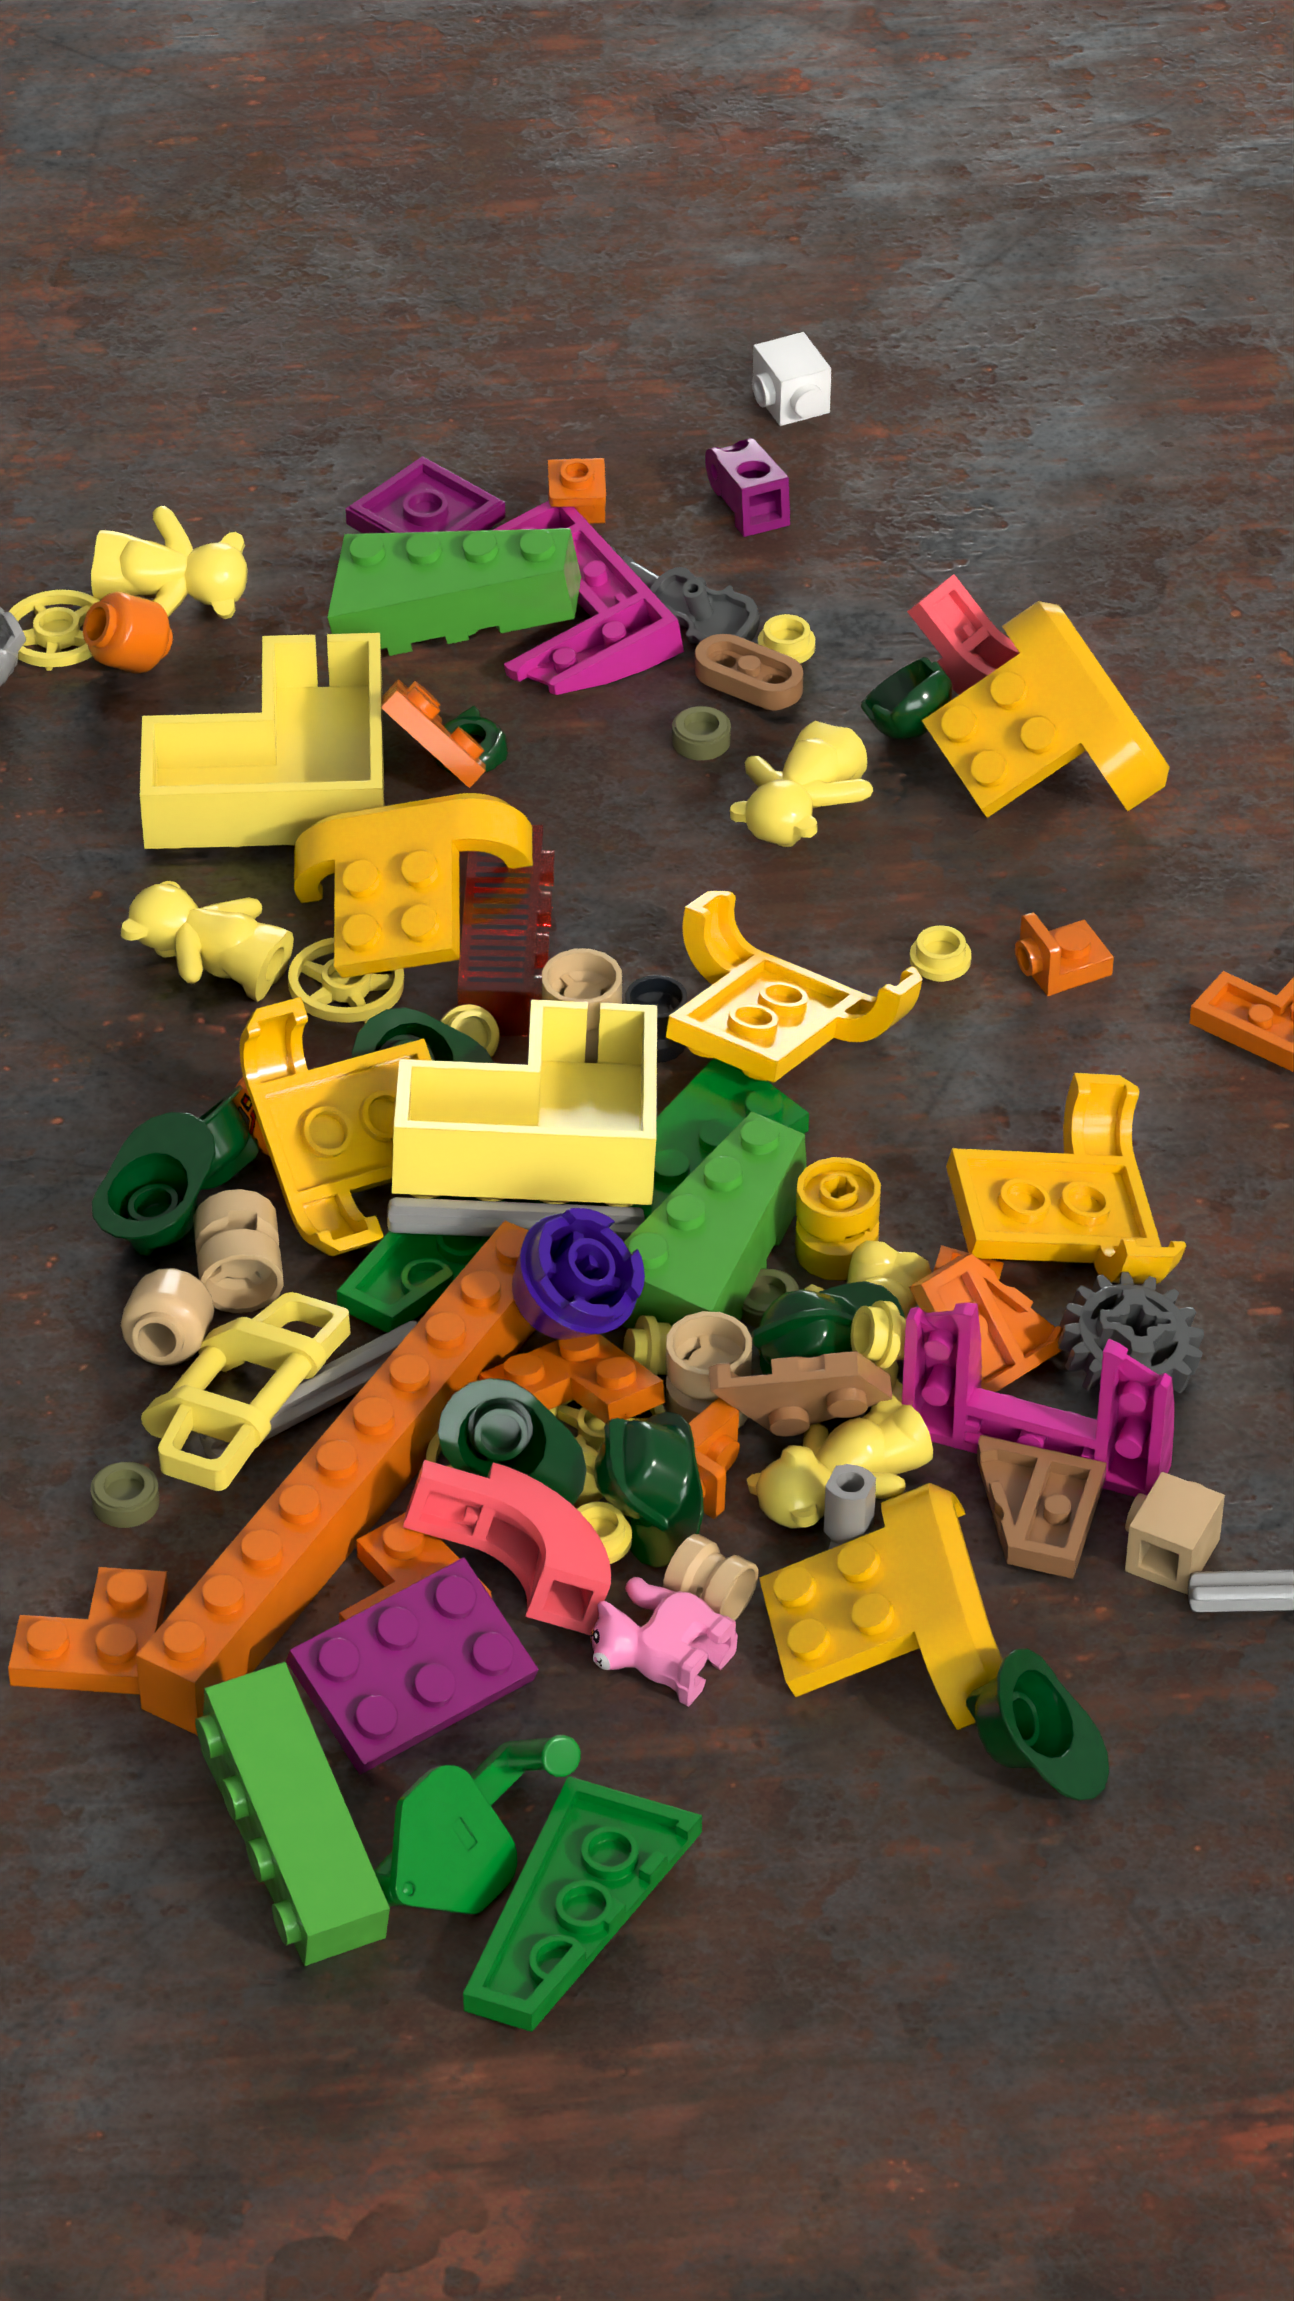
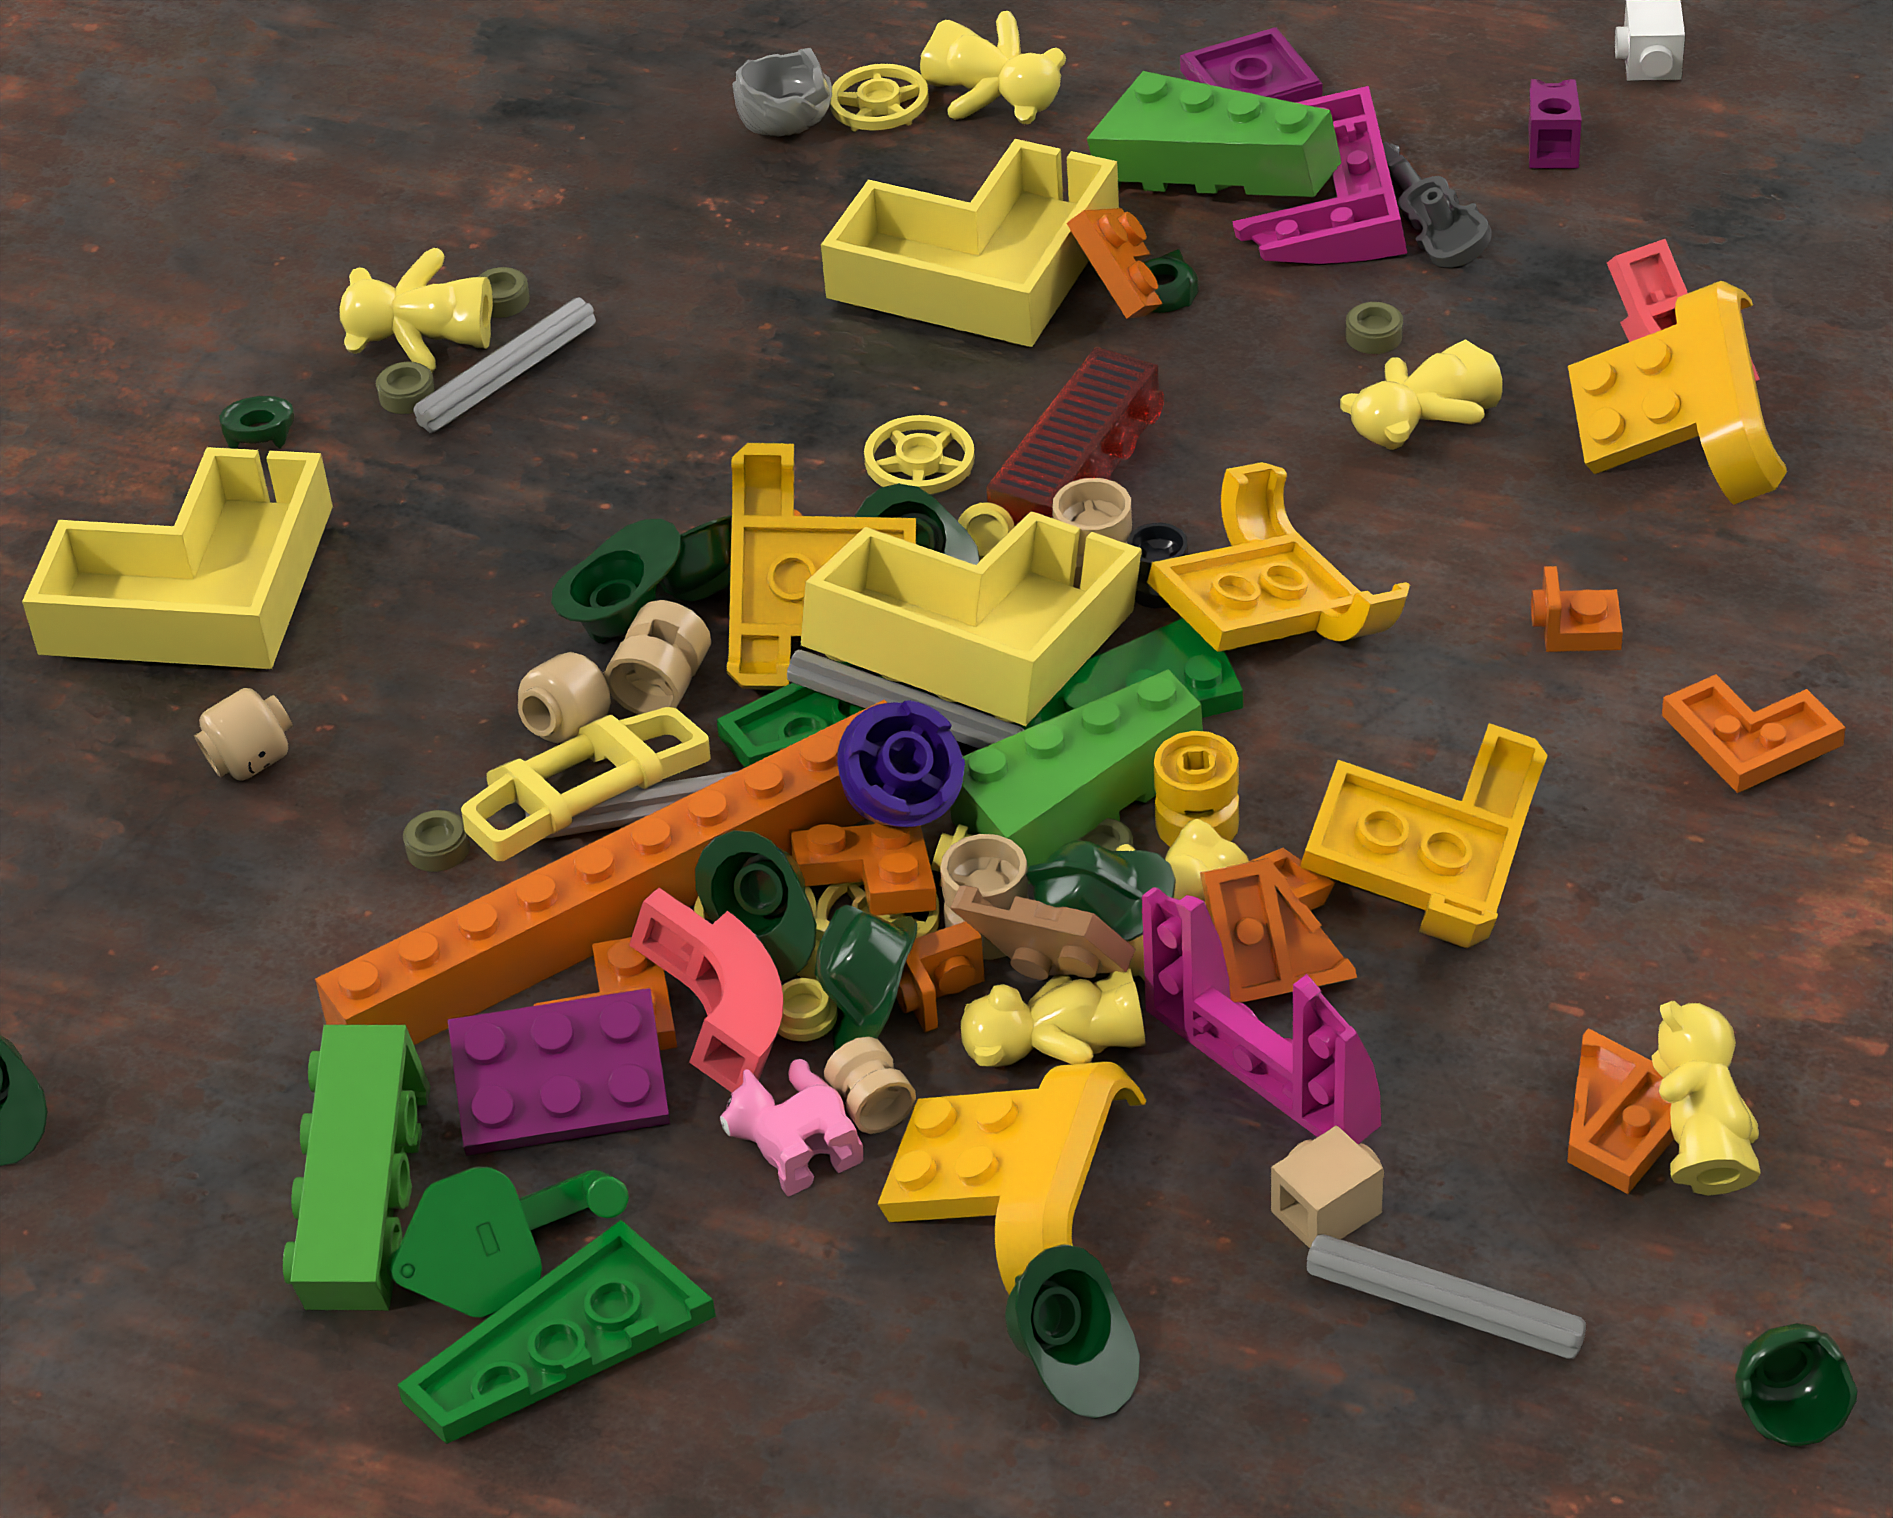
camera: 30 degrees right, 0 degrees up
orange plate [8,1567,169,1695] -> none
orange head [83,591,173,674] -> none
light yellow piece [121,881,294,1002] -> none
yellow piece [294,793,533,978] -> none
orange bracket [548,458,606,524] -> none
medium nougat plate [695,634,803,711] -> none
light yellow plate [758,614,815,663] -> none
light grey bar [824,1464,876,1550] -> none
light yellow plate [850,1301,906,1368] -> none
dark green hair [861,657,953,739] -> none
light yellow plate [910,925,971,982] -> none
medium nougat wing [977,1435,1107,1579] -> none
dark grey gear [1058,1272,1204,1393] -> none

